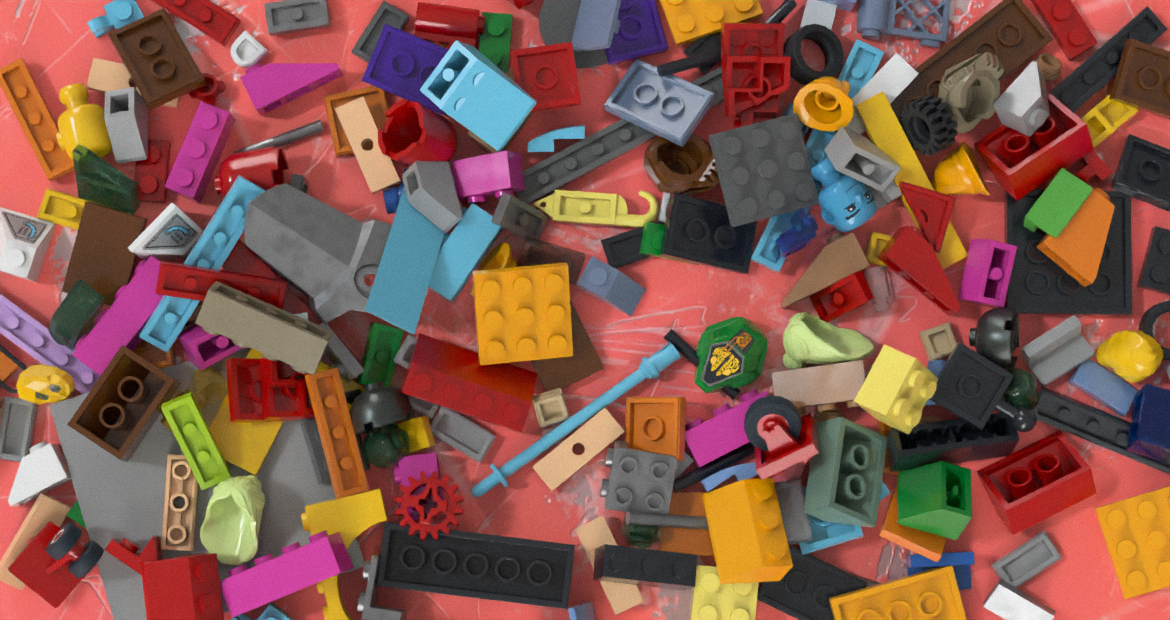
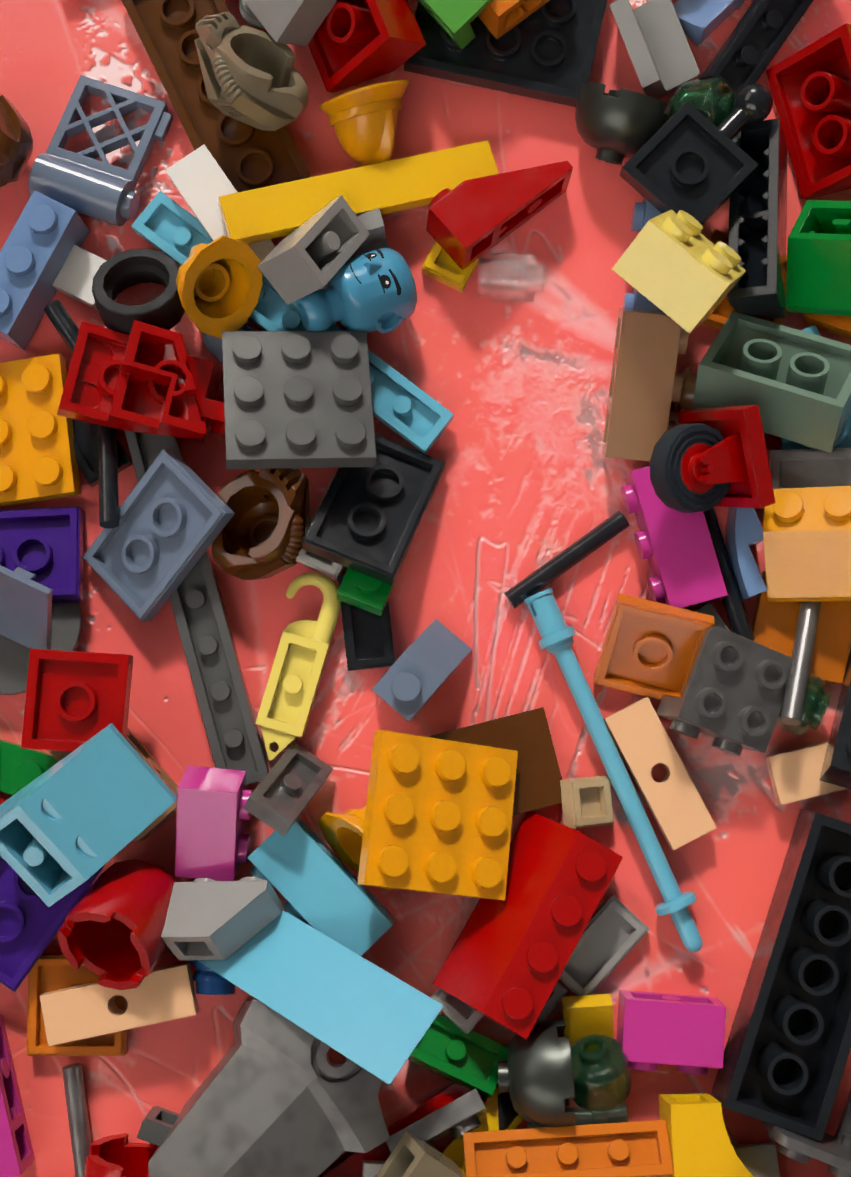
camera: 70 degrees left, 0 degrees up
red gear [395,471,464,541] -> none
clear smoke plate [516,236,586,285] -> none
medium azure slope [527,125,585,152] -> none
green helmet [694,317,768,393] -> none
clear blue bracket [771,208,818,261] -> none
medium nougat slope [780,232,870,309] -> none
yellowish green hair [782,312,875,370] -> none
red slope [810,270,875,322] -> none
red tile [898,181,956,253] -> none
black tyre [900,94,958,156] -> none
tan tile [918,322,957,361] -> none
dark pink brick [958,239,1017,308] -> none

